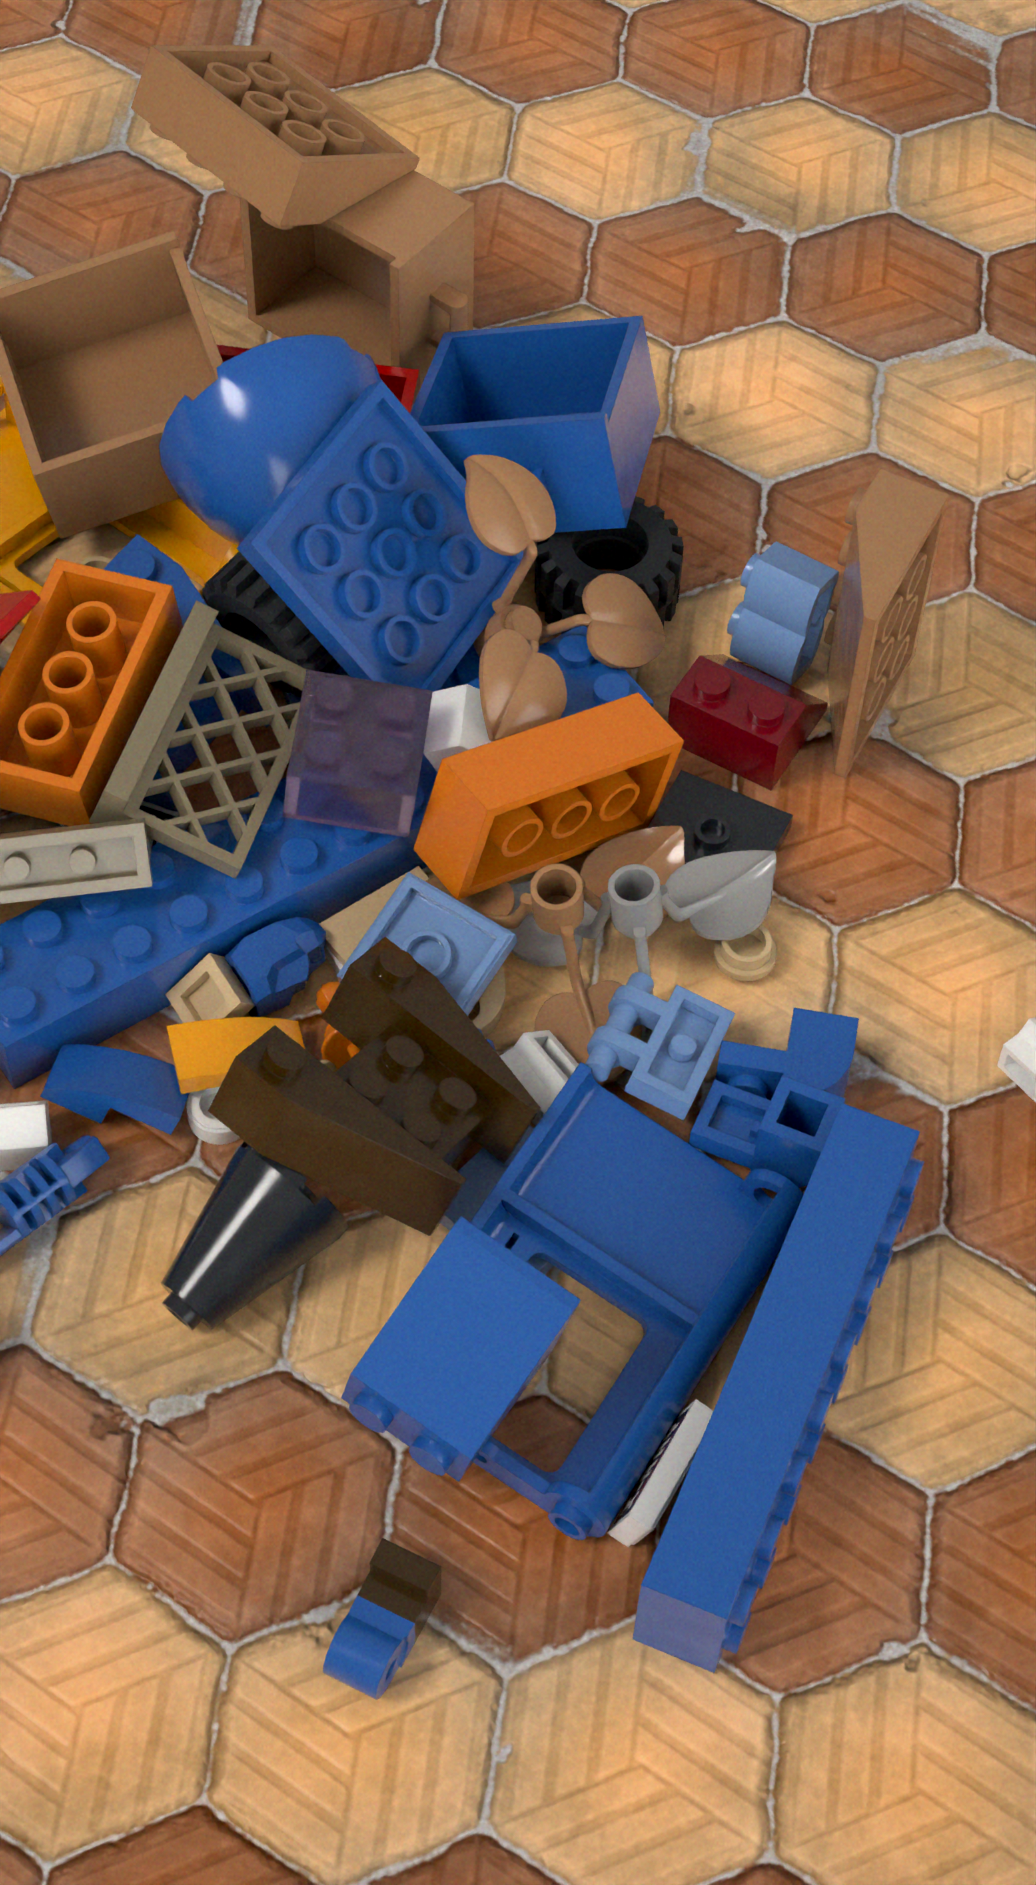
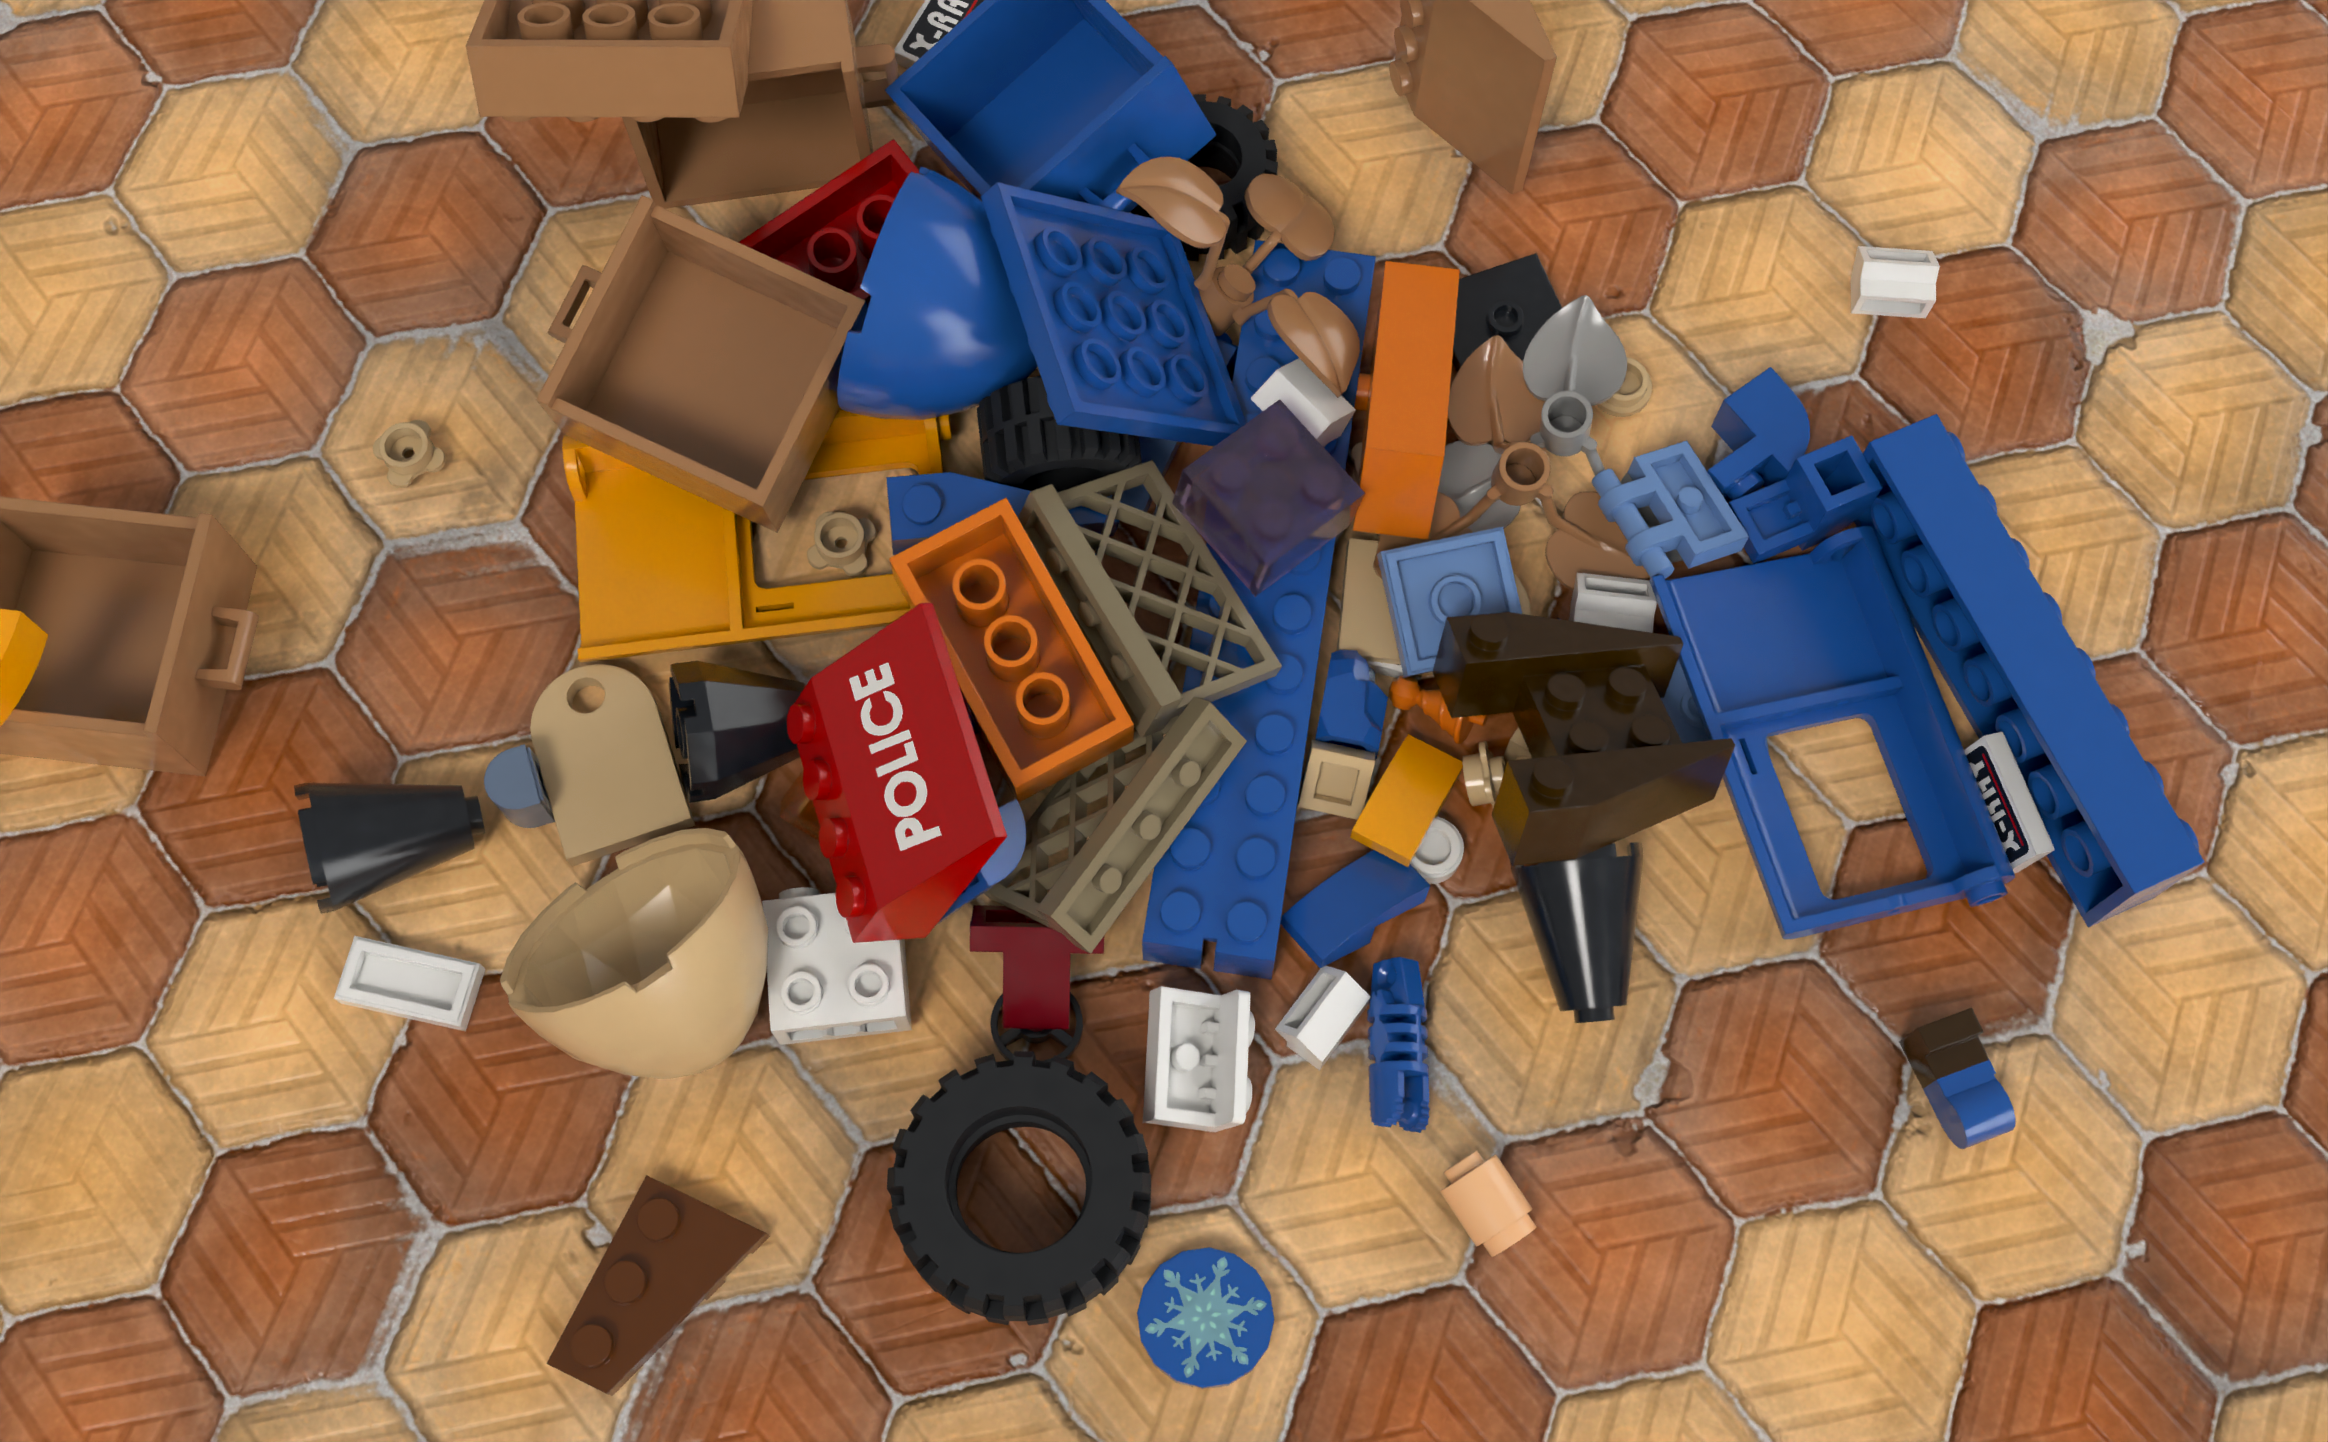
camera: 45 degrees left, 15 degrees up
blue slope [341,1216,581,1482] -> none
dark red slope [667,654,828,791] -> none
medium blue brick [727,541,839,685] -> none

